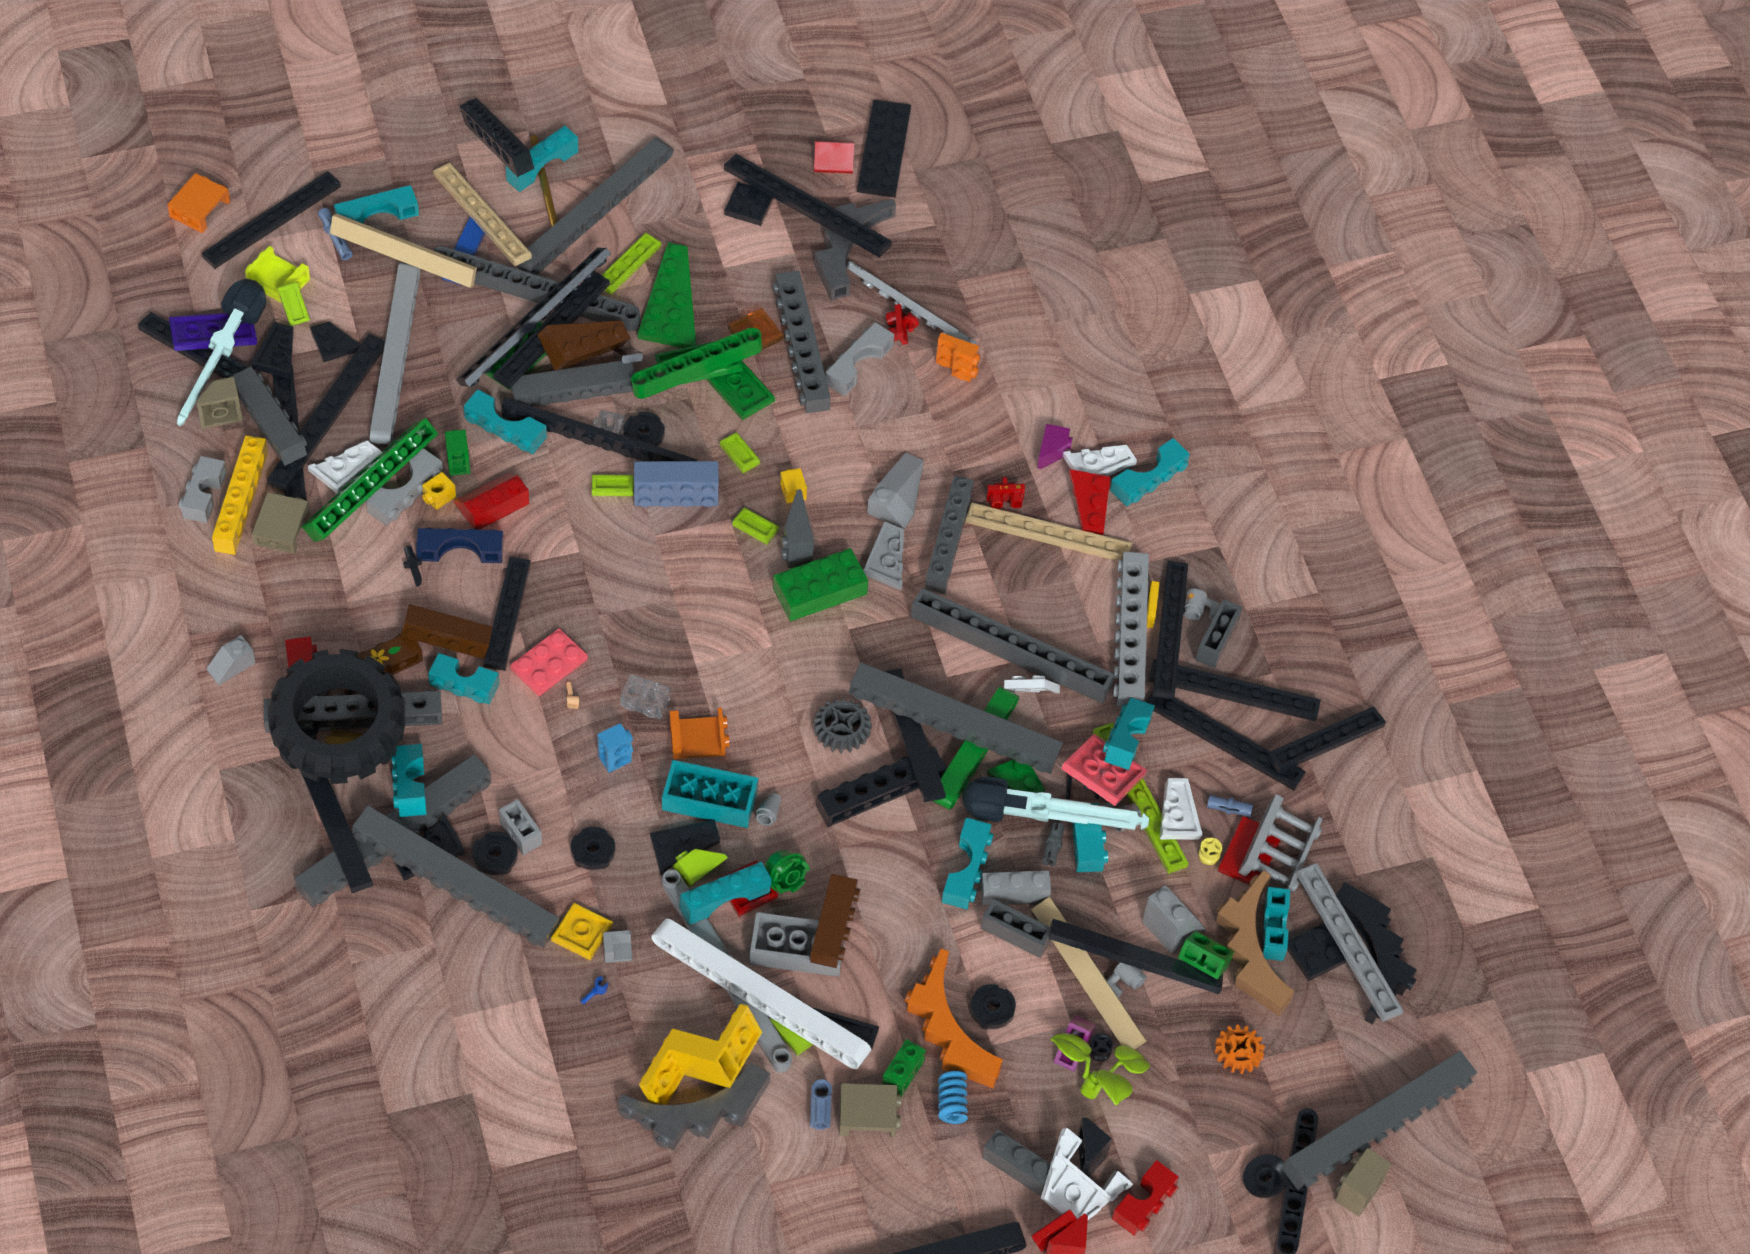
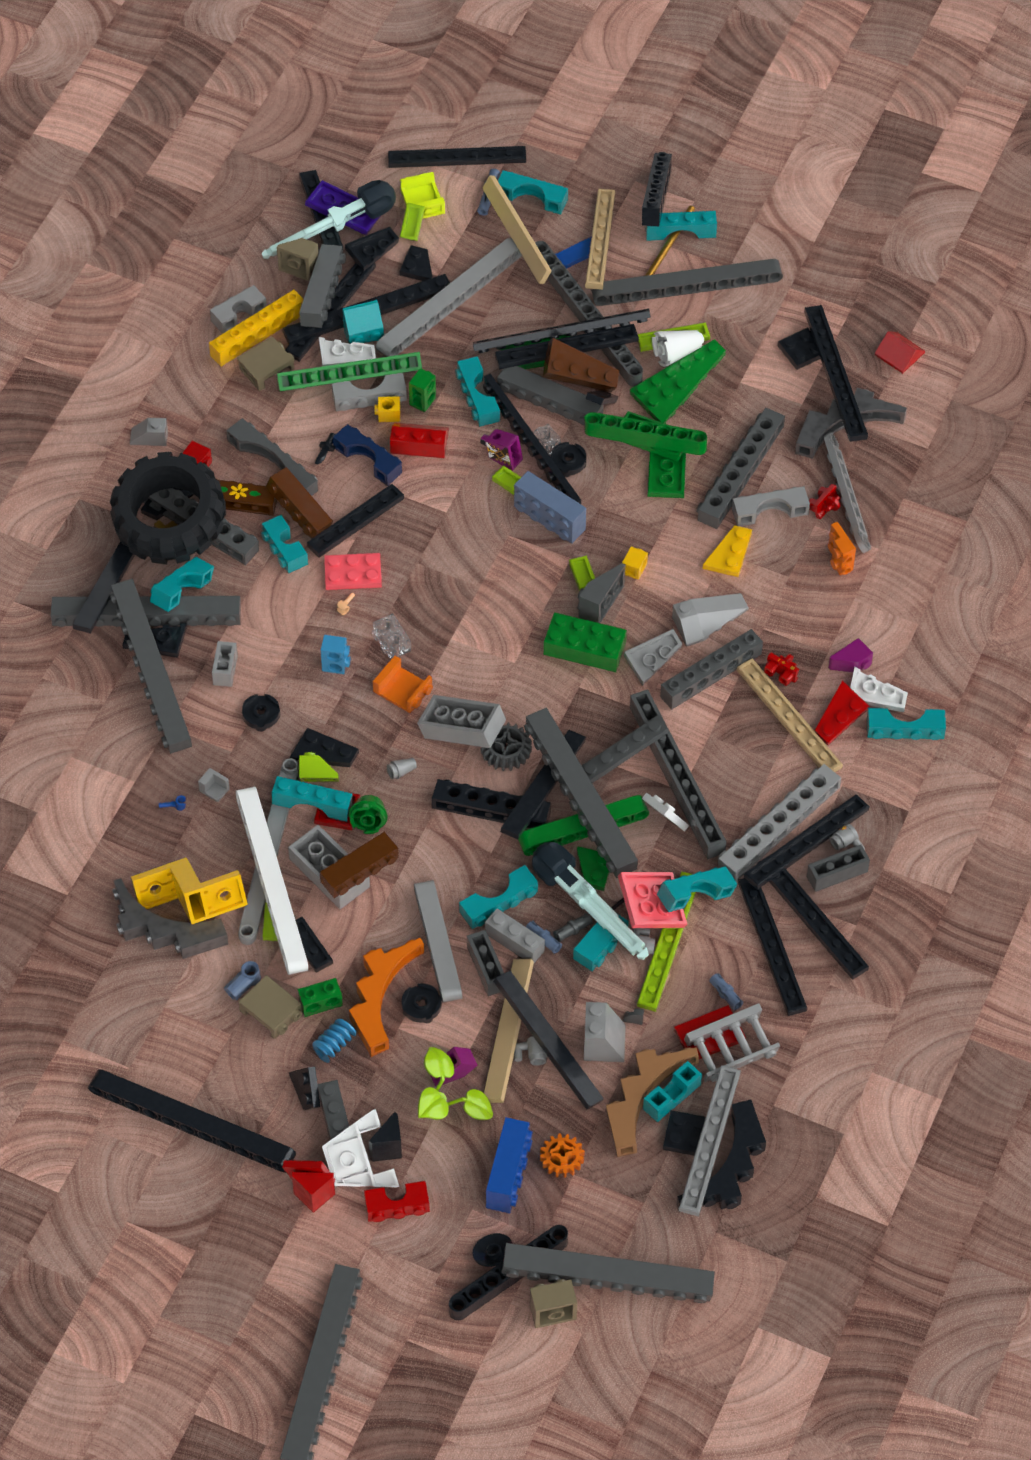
camera: 45 degrees right, 0 degrees up
orange panel [167,173,230,233] -> none
black plate [473,832,518,875] -> none
yellow tile [551,903,613,961] -> none
teal brick [662,760,759,828] -> none
lime tile [719,432,760,473] -> none
clear orange plate [728,308,783,350] -> none
black plate [857,100,911,198] -> none
black wheel [1090,1033,1113,1062] -> none
yellow tile [1147,581,1159,628] -> none
white wing [1159,778,1202,840] -> none
green brick [1178,930,1234,979] -> none
light yellow wheel [1198,838,1222,865] -> none
black plate [1267,706,1386,773] -> none
none -> dark grey arch [226,418,318,496]
none -> black wing [289,1067,321,1110]
none -> teal slope [343,300,384,344]
none -> light grey beam [414,880,462,1003]
none -> light grey brick [417,695,506,748]
none -> magenta torso [480,429,523,471]
none -> blue brick [486,1117,533,1213]
none -> sand blue pin [526,921,562,954]
none -> dark grey plate [582,715,670,783]
none -> dark grey tile [623,1009,644,1025]
none -> white cone [652,330,704,367]
none -> yellow wing [702,525,752,577]

